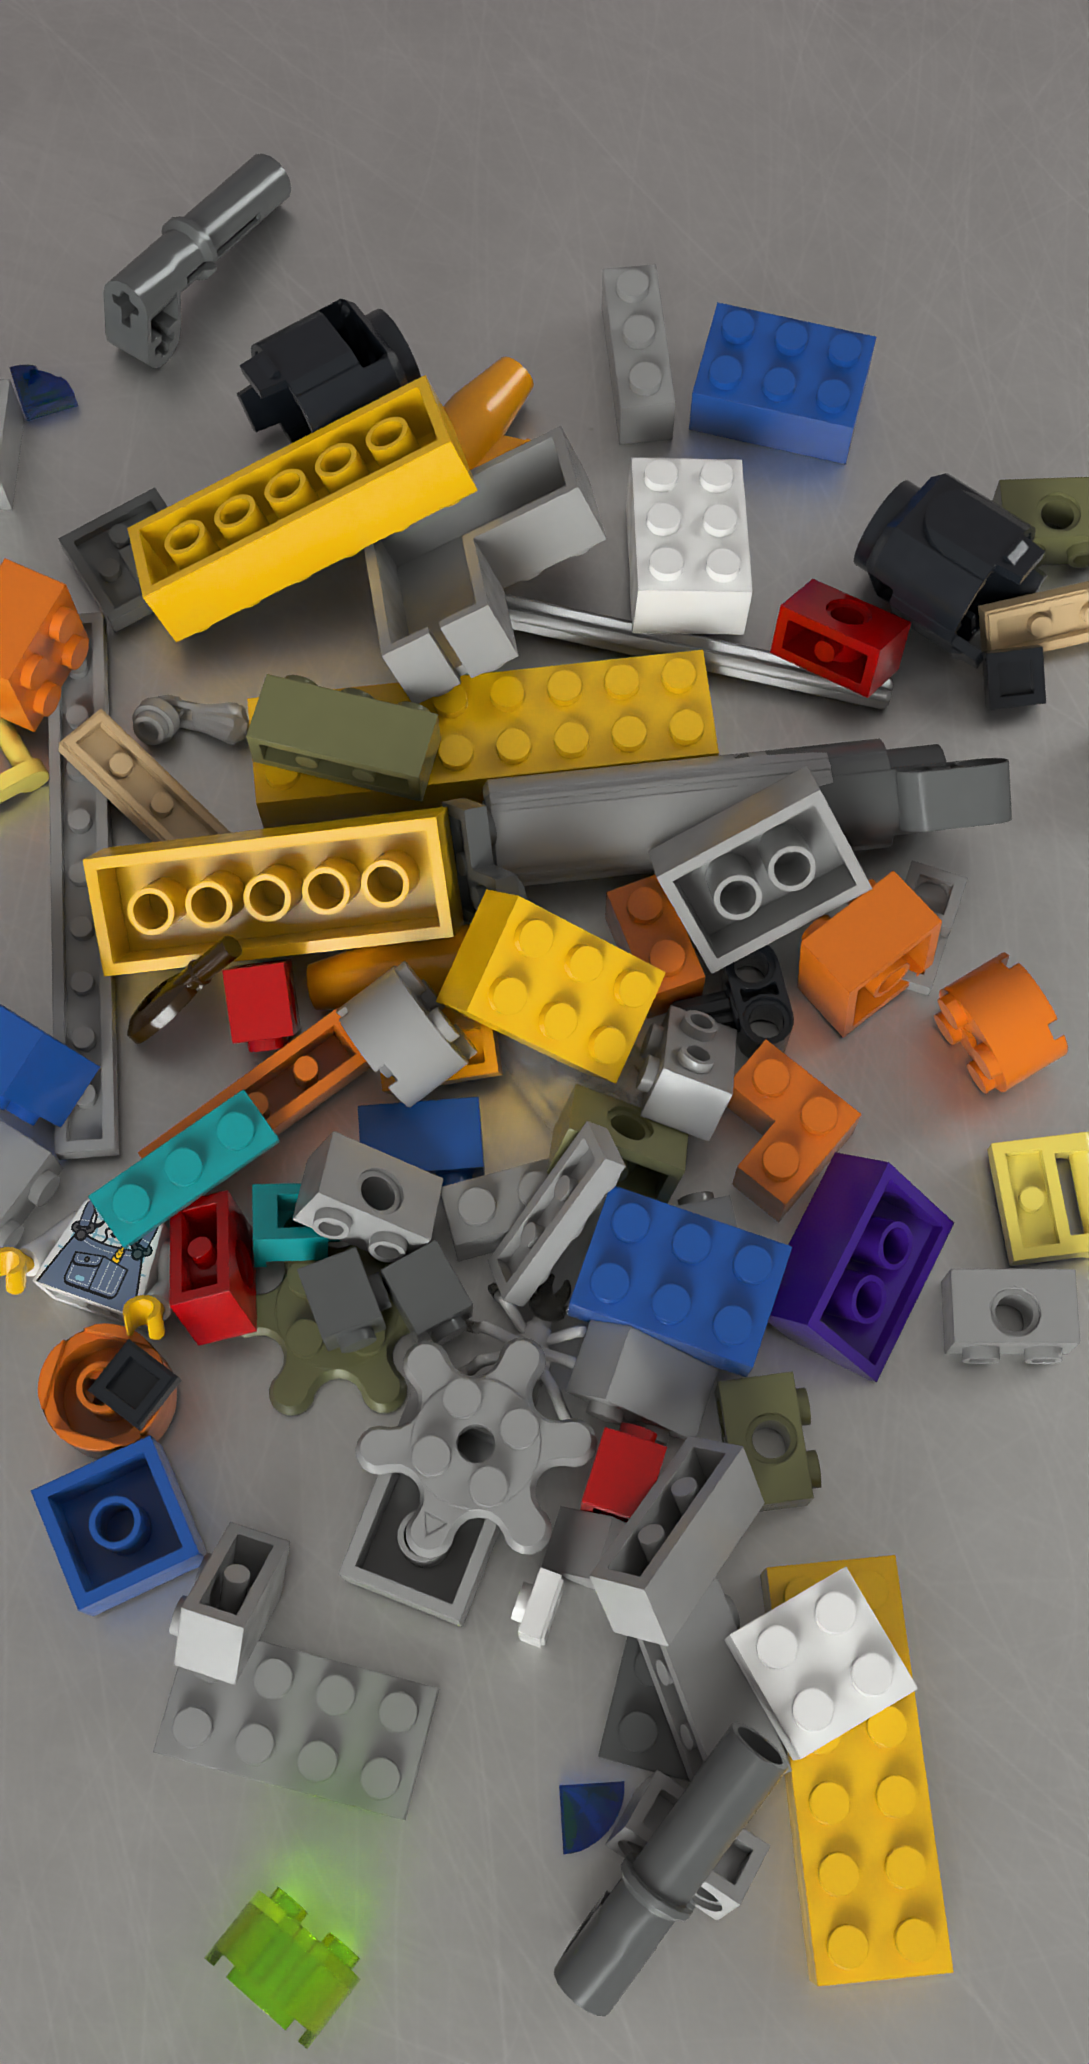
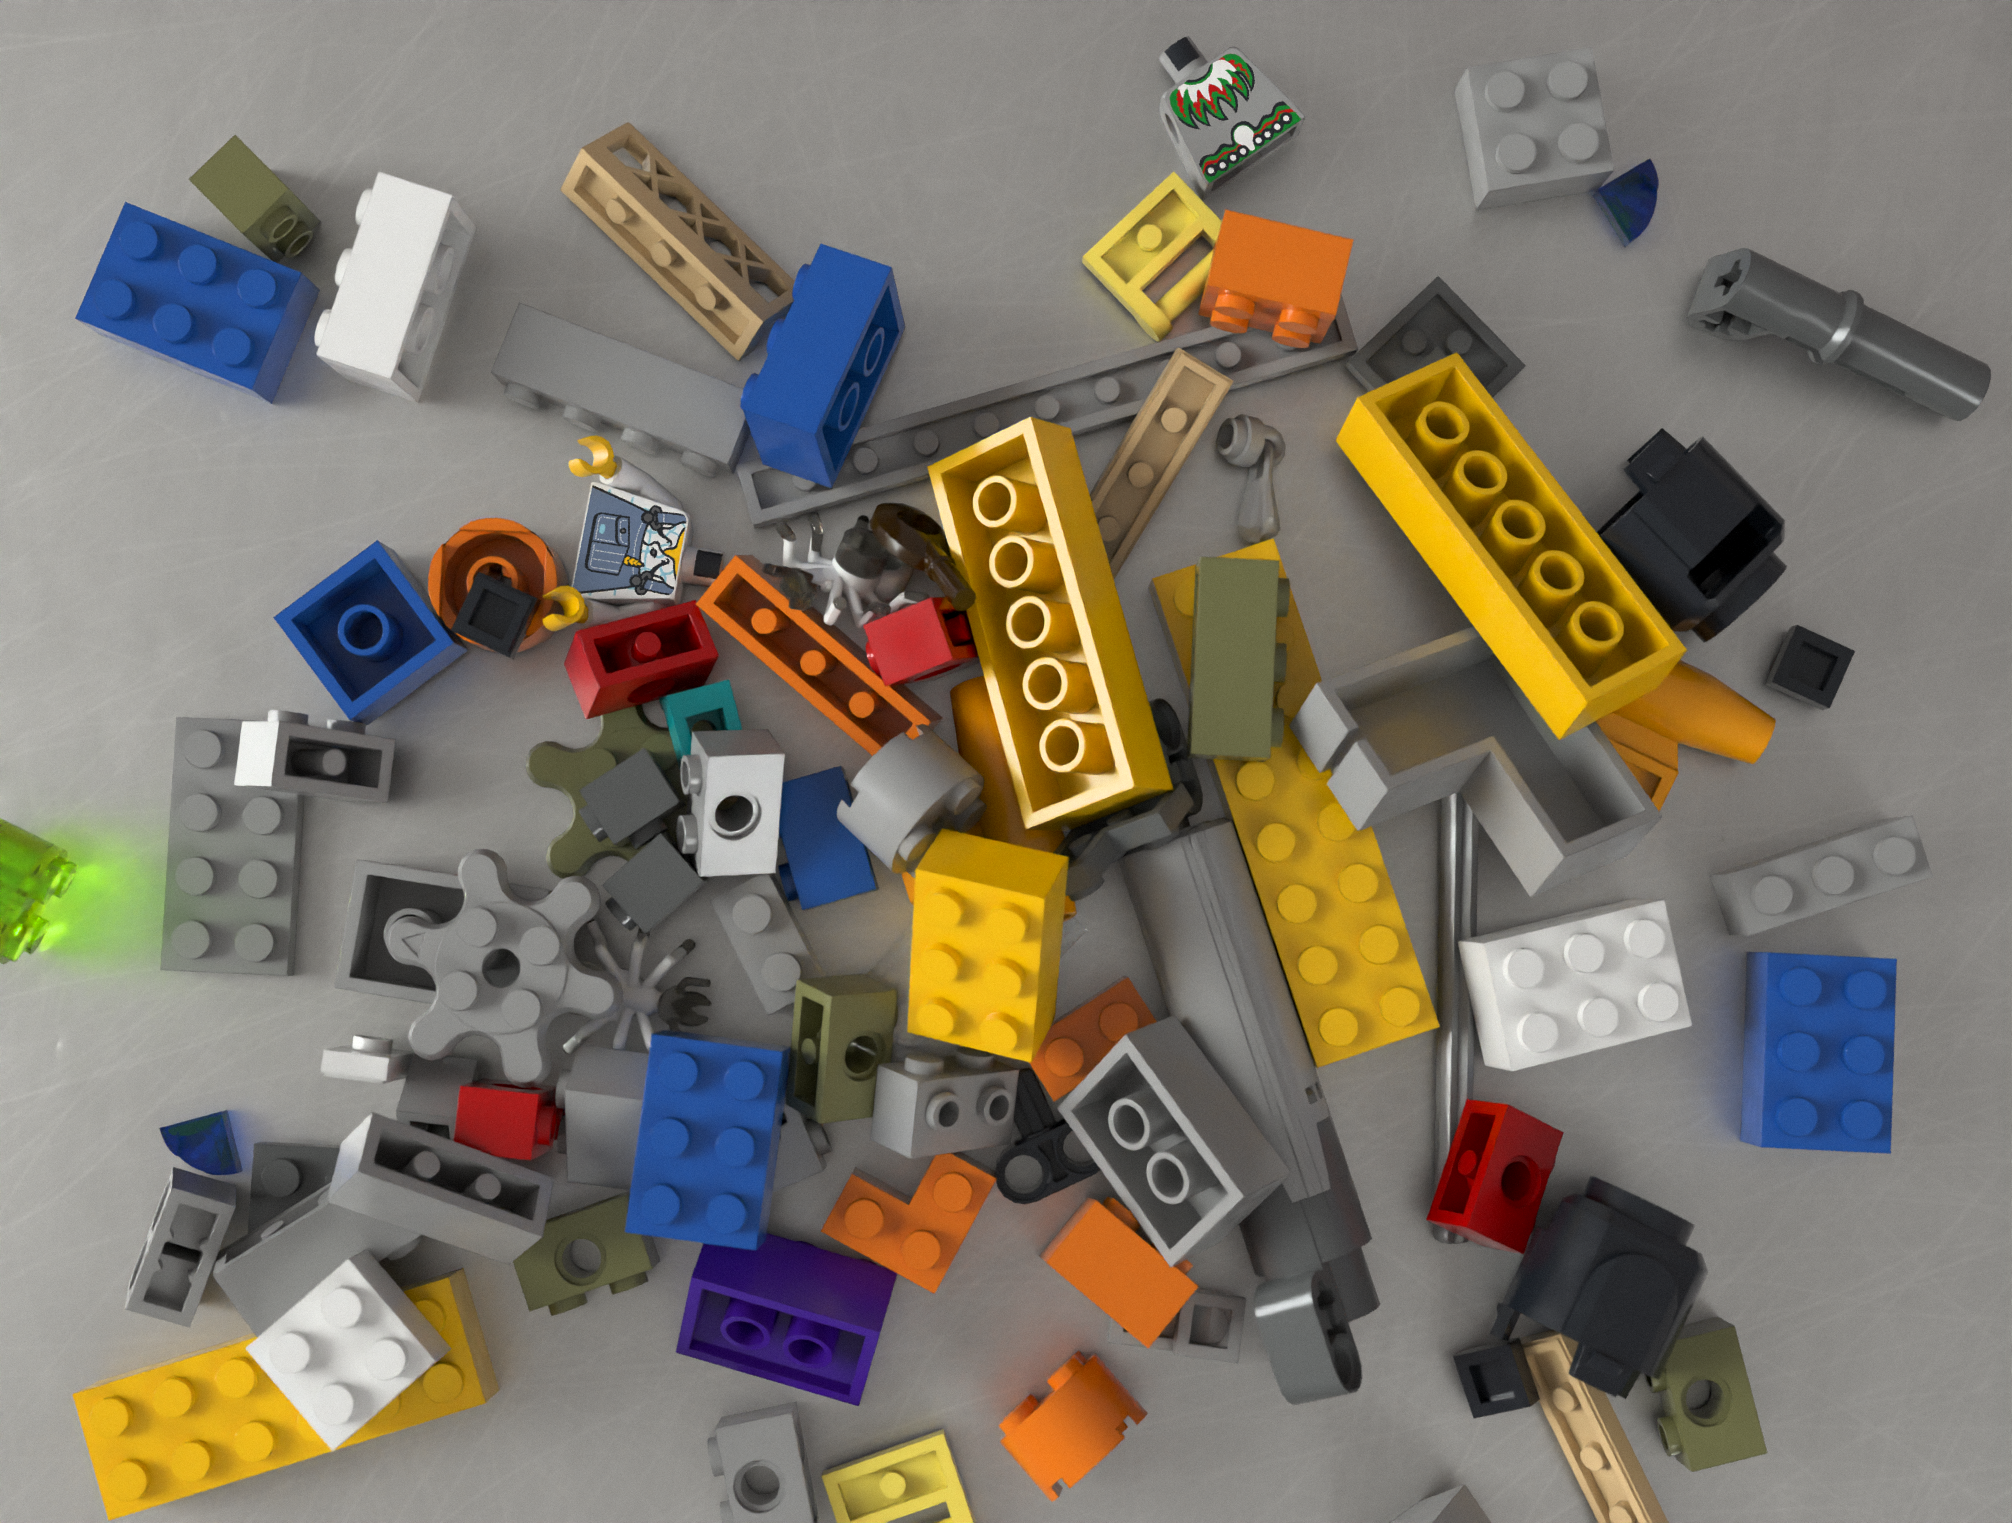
camera: 75 degrees right, 15 degrees up
teal plate [88,1089,280,1249] -> none
light grey plate [488,1121,626,1307] -> none
dark grey piece [554,1722,789,2016] -> none
none -> animal [762,512,930,629]
none -> black plate [1765,625,1855,710]

